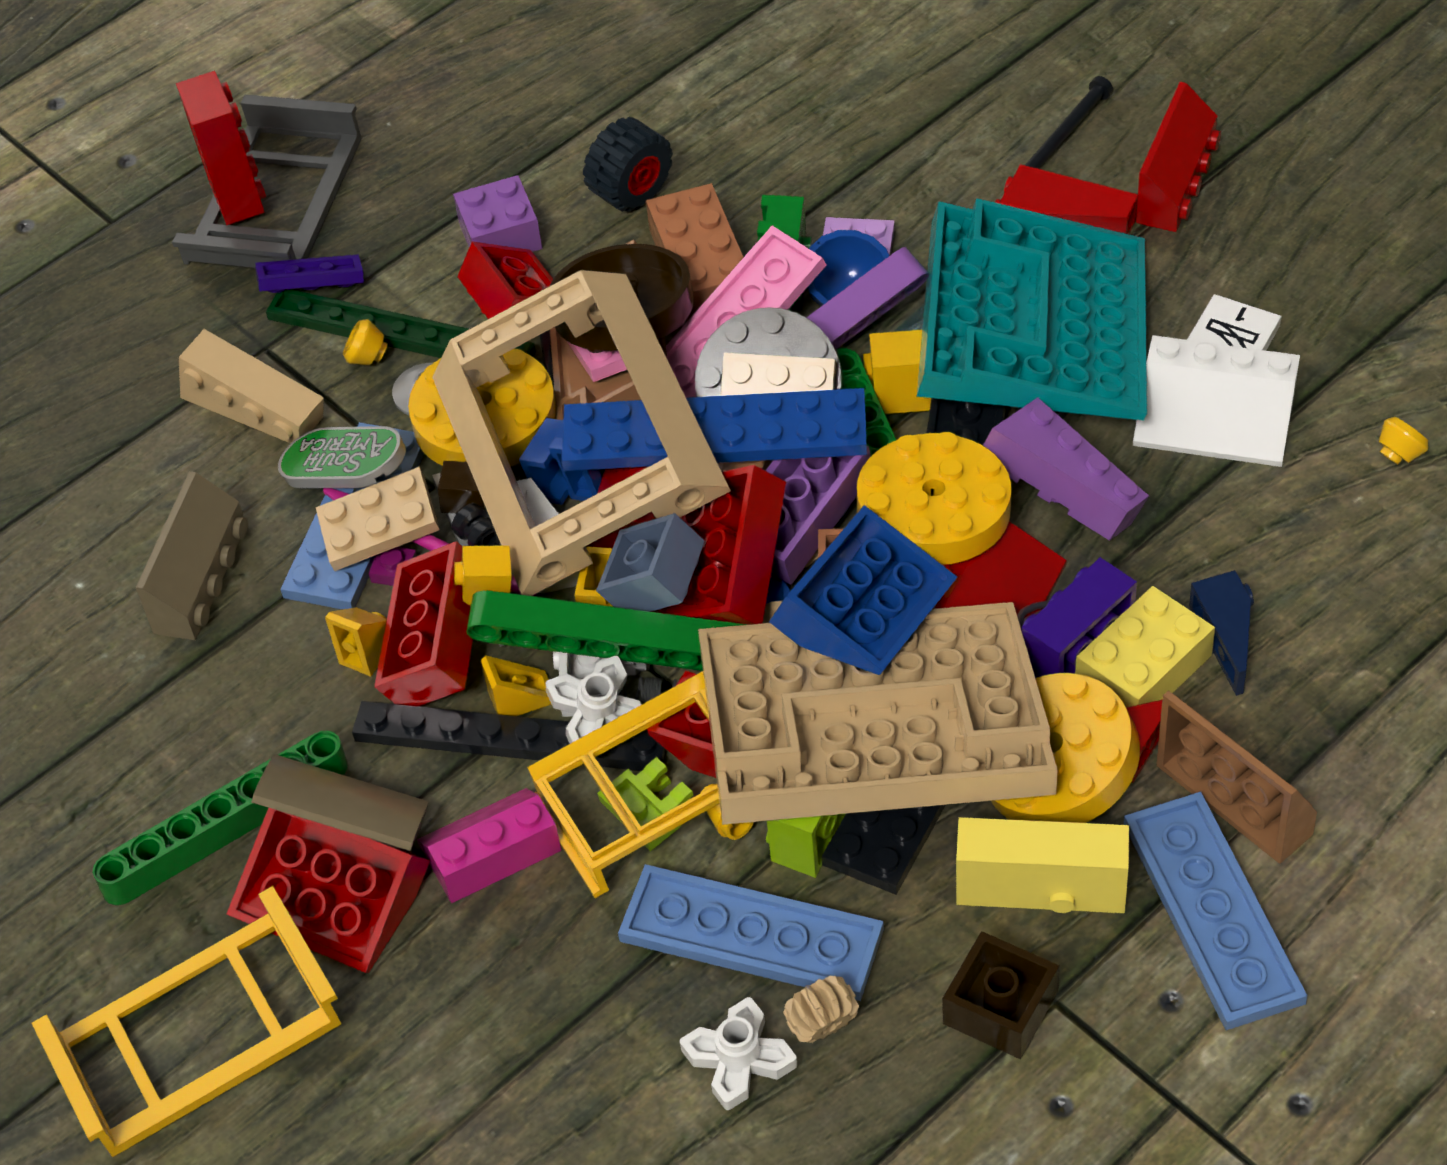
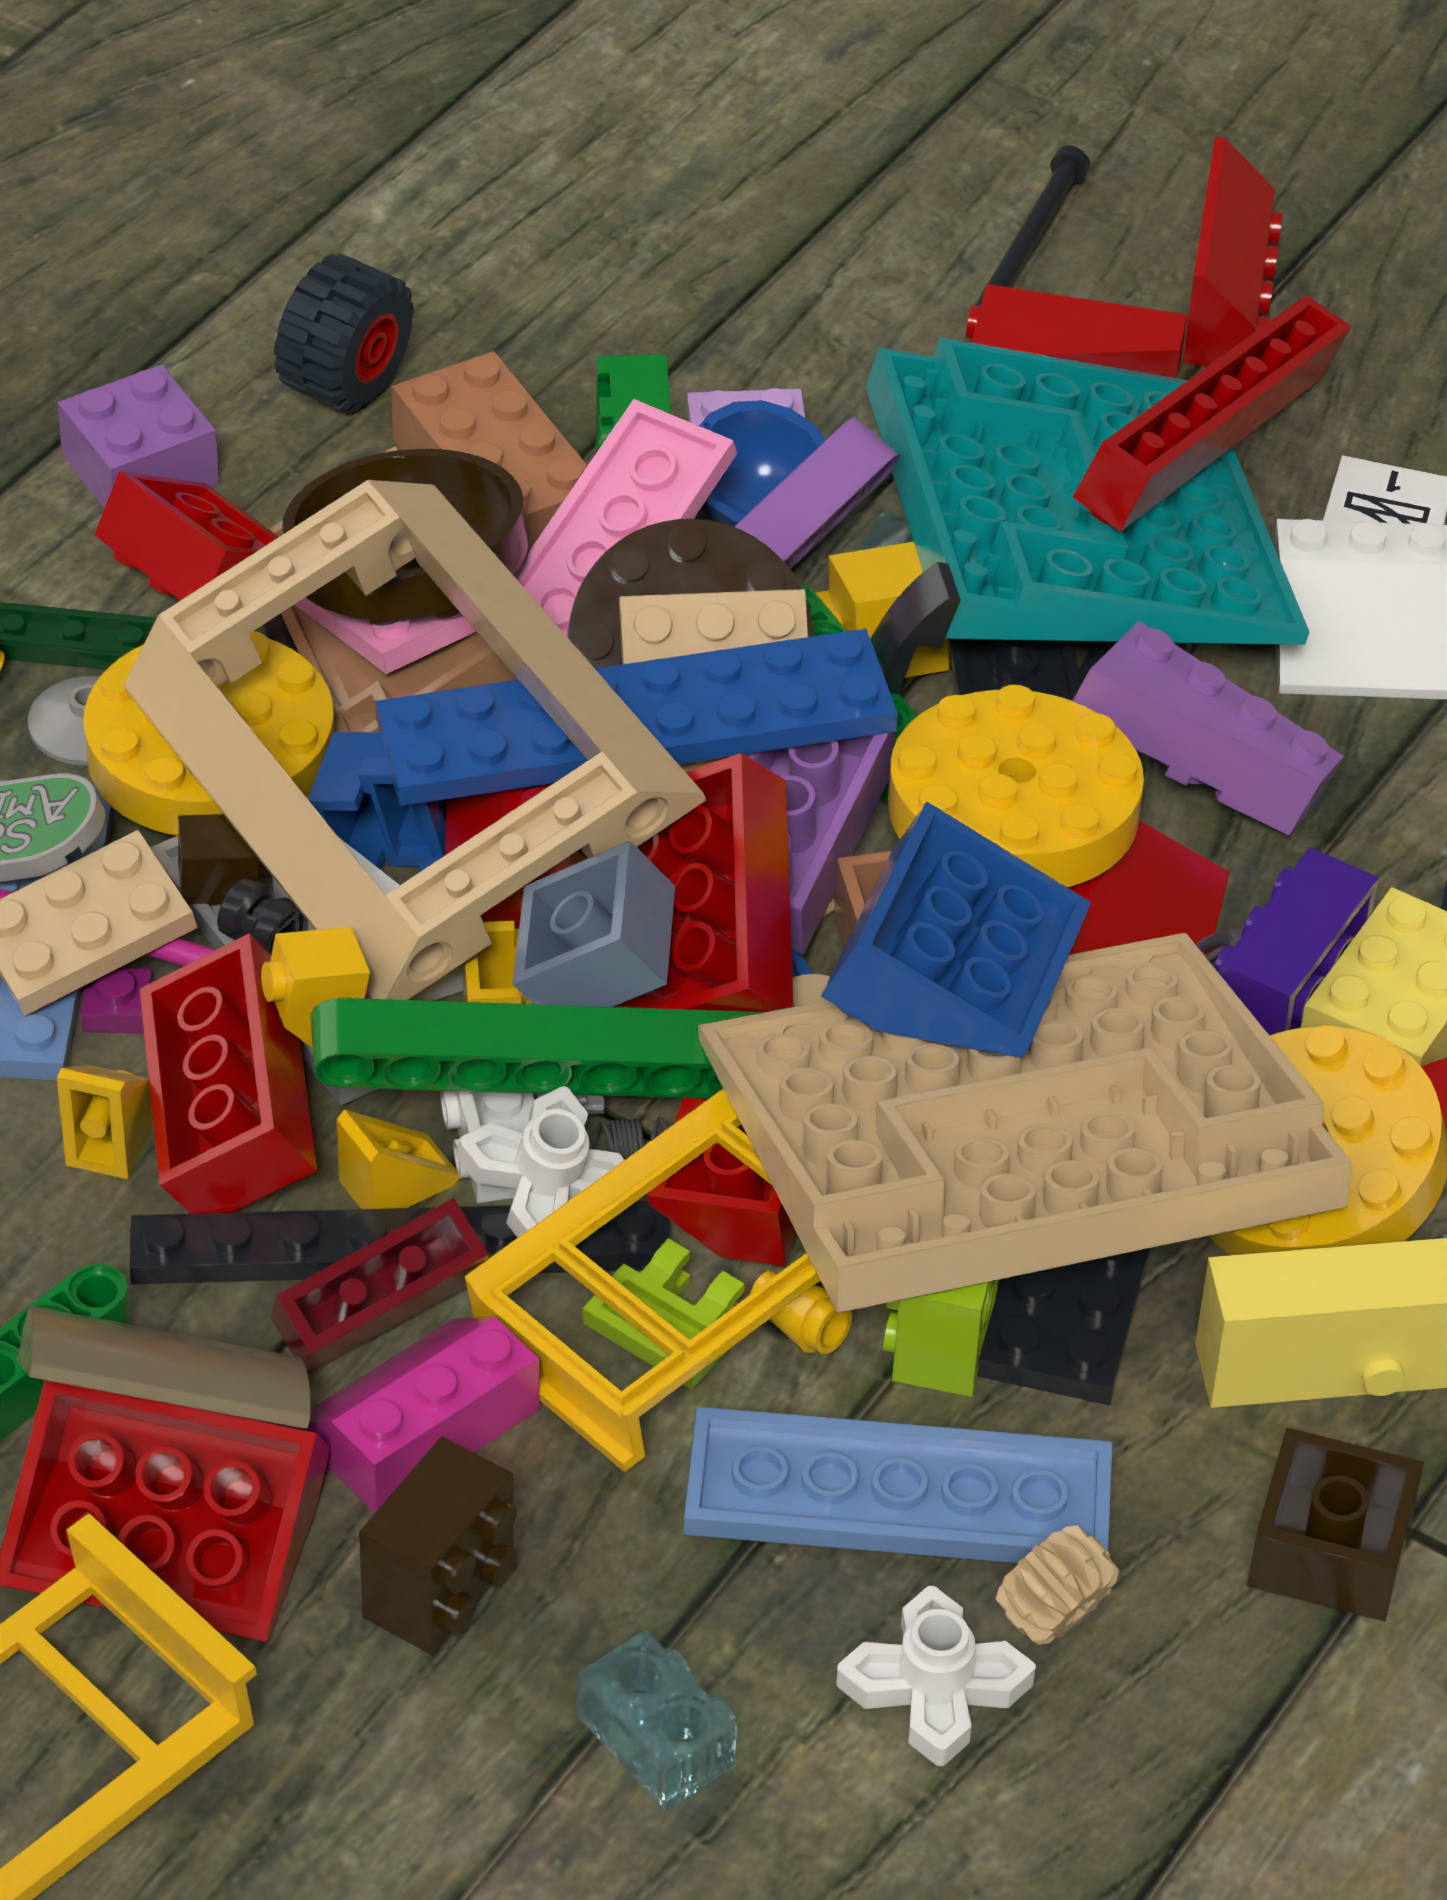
camera: 20 degrees left, 5 degrees down
none -> dark red brick [271,1198,489,1374]
none -> dark brown brick [359,1436,517,1656]
none -> clear light blue brick [576,1629,738,1811]
none -> black slope [871,562,961,694]
none -> red brick [1073,295,1352,532]

